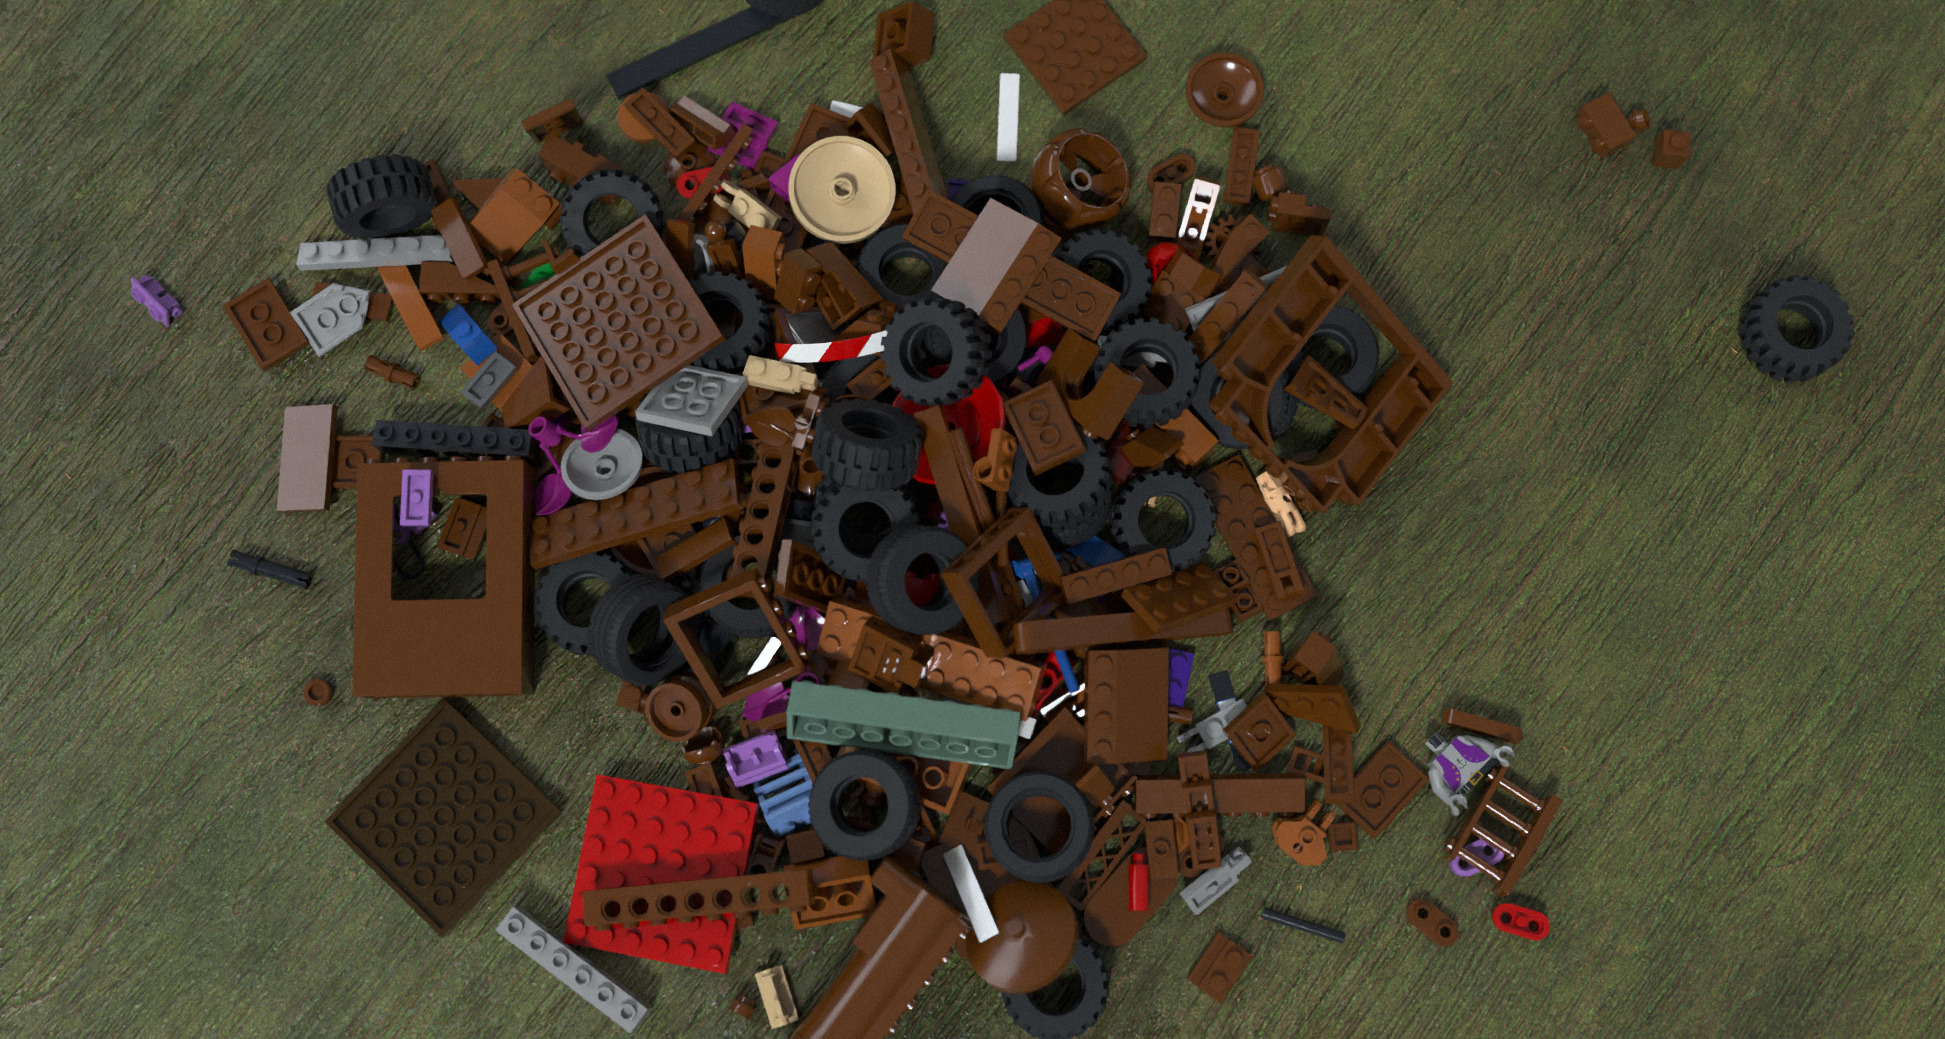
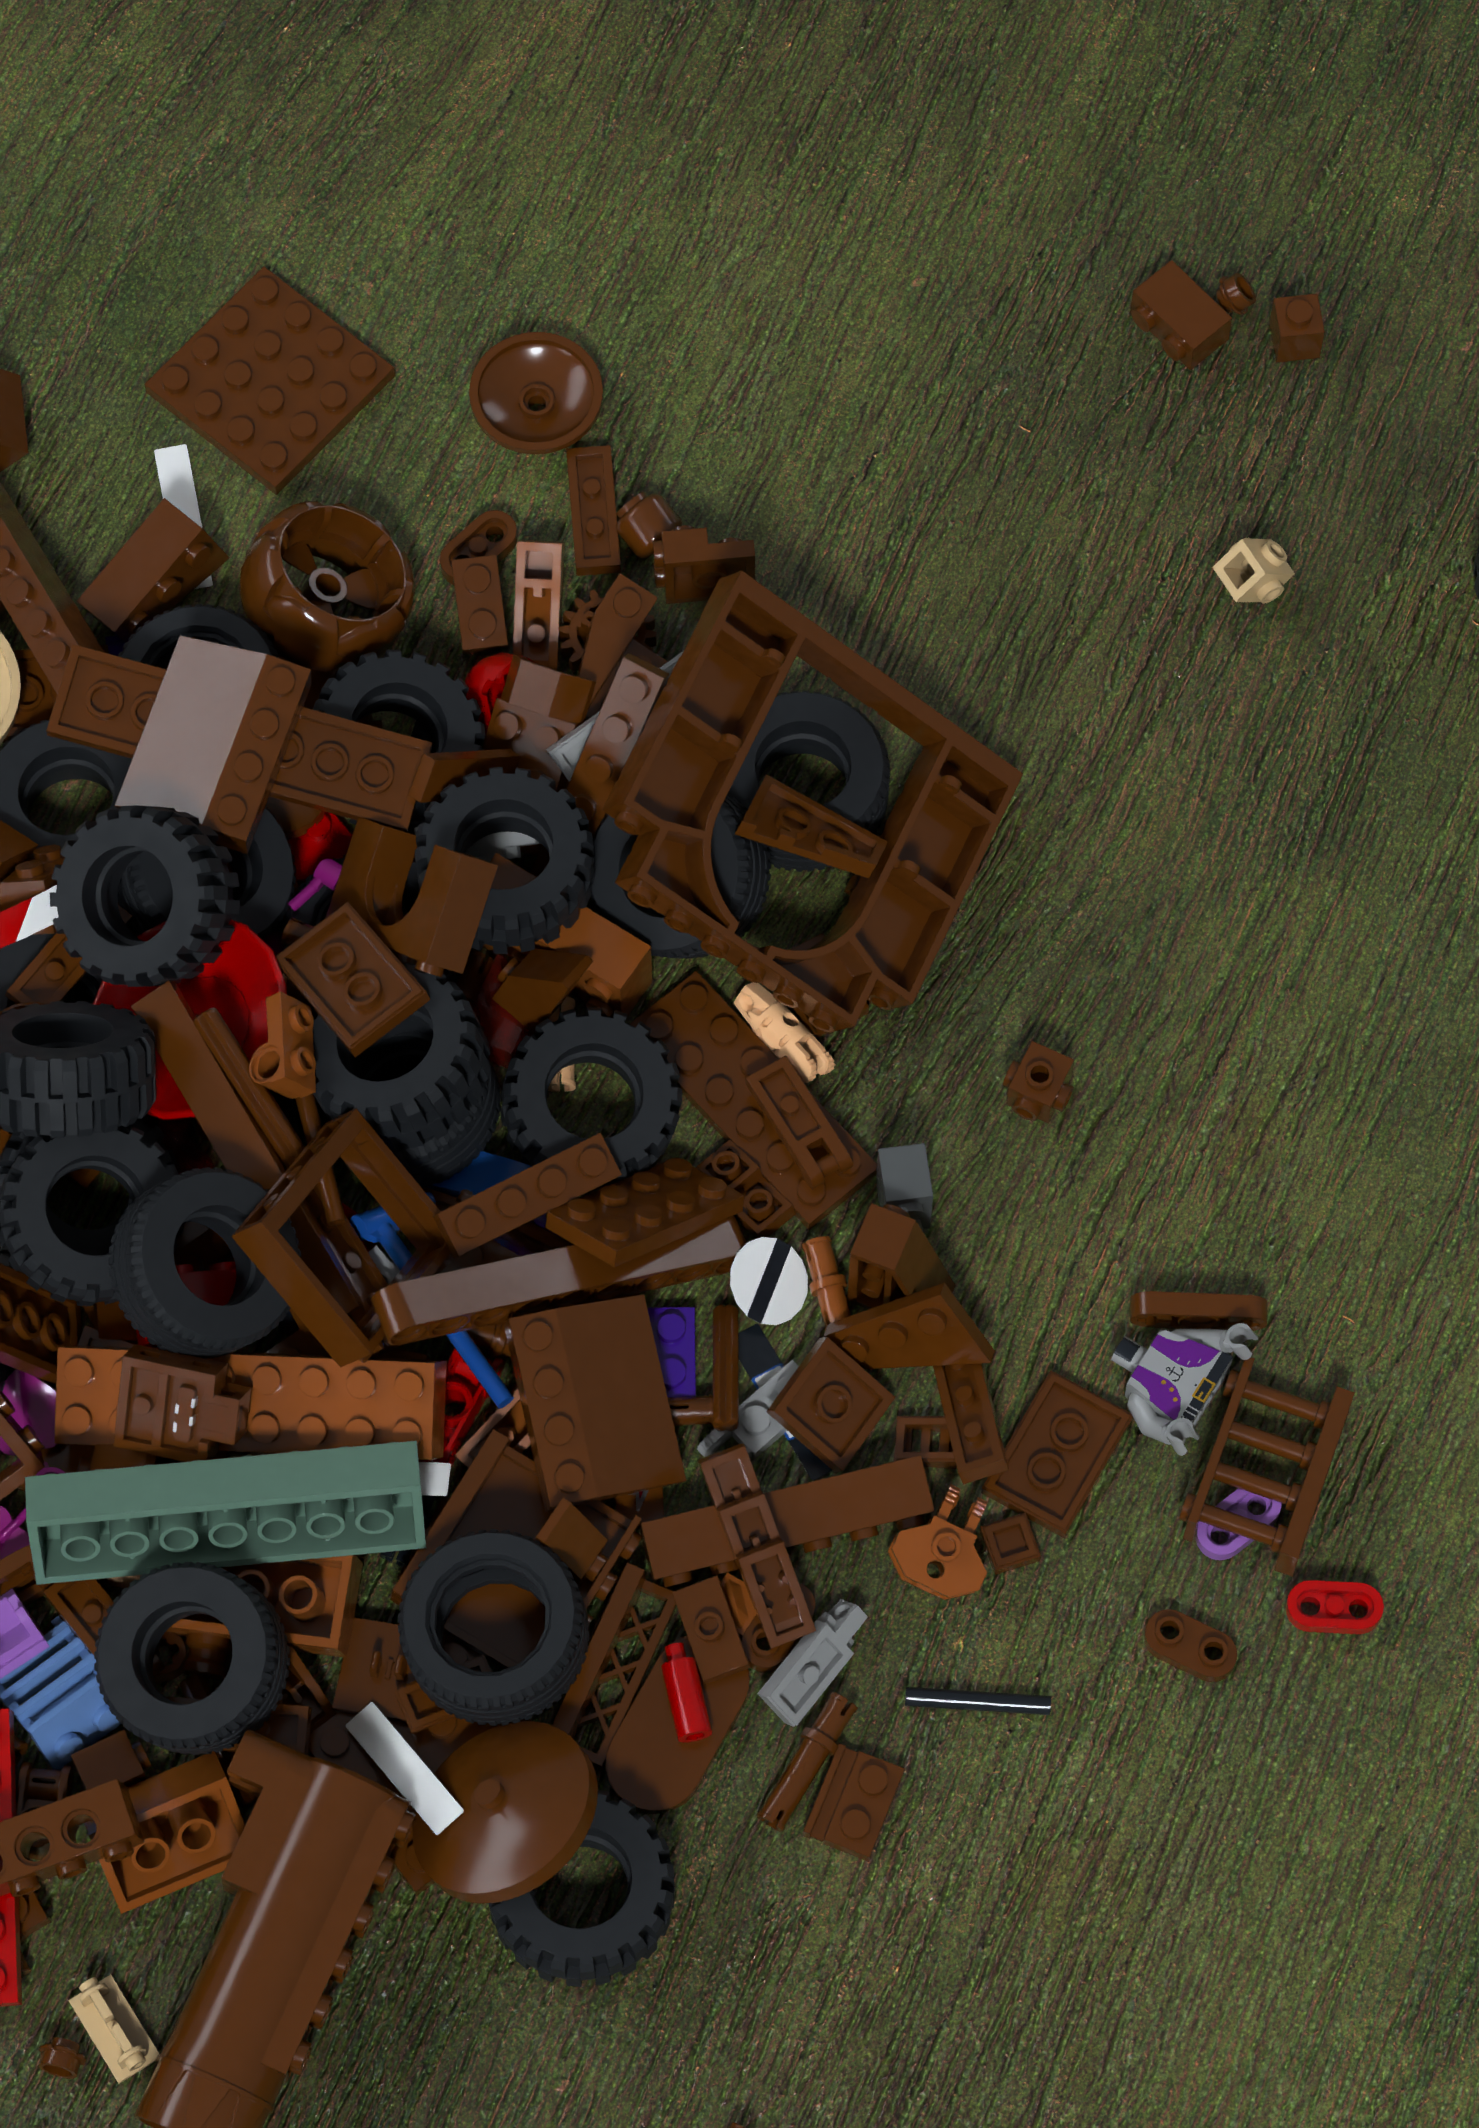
camera: 15 degrees left, 10 degrees down
none -> reddish brown wedge [77,498,229,643]
none -> reddish brown tile [409,749,521,803]
none -> reddish brown axle [713,1305,739,1432]
none -> white sticker [730,1237,808,1325]
none -> reddish brown pin [756,1692,858,1832]
none -> dark grey brick [876,1143,933,1231]
none -> reddish brown brick [1003,1041,1074,1124]
none -> tan brick [1212,537,1295,604]

